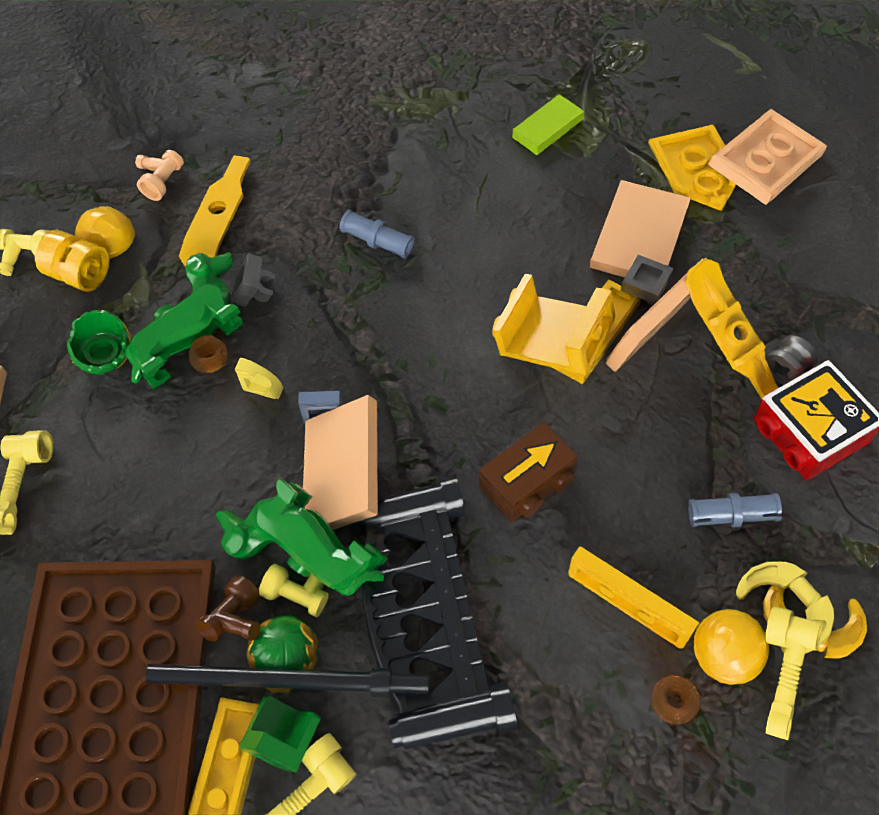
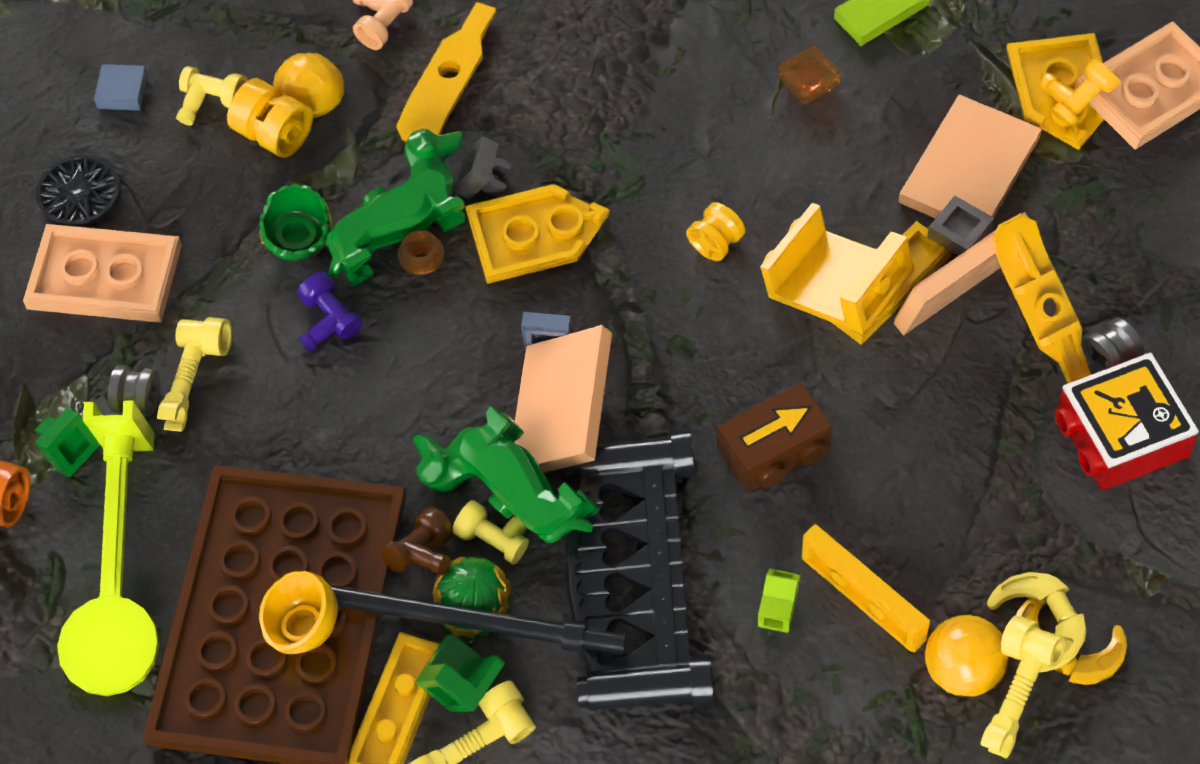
camera: 10 degrees right, 0 degrees up
light yellow tile [235,357,284,399] -> none
sand blue pin [339,210,414,259] -> none
clear orange plate [651,675,700,725] -> none
sand blue pin [688,493,782,528] -> none
none -> yellow piece [259,571,338,654]
none -> dark purple piece [297,271,363,353]
none -> yellow tile [465,184,610,284]
none -> yellow wheel [686,202,745,261]
none -> lime piece [758,569,801,633]
none -> clear orange plate [778,44,841,105]
none -> yellow piece [1040,58,1121,127]

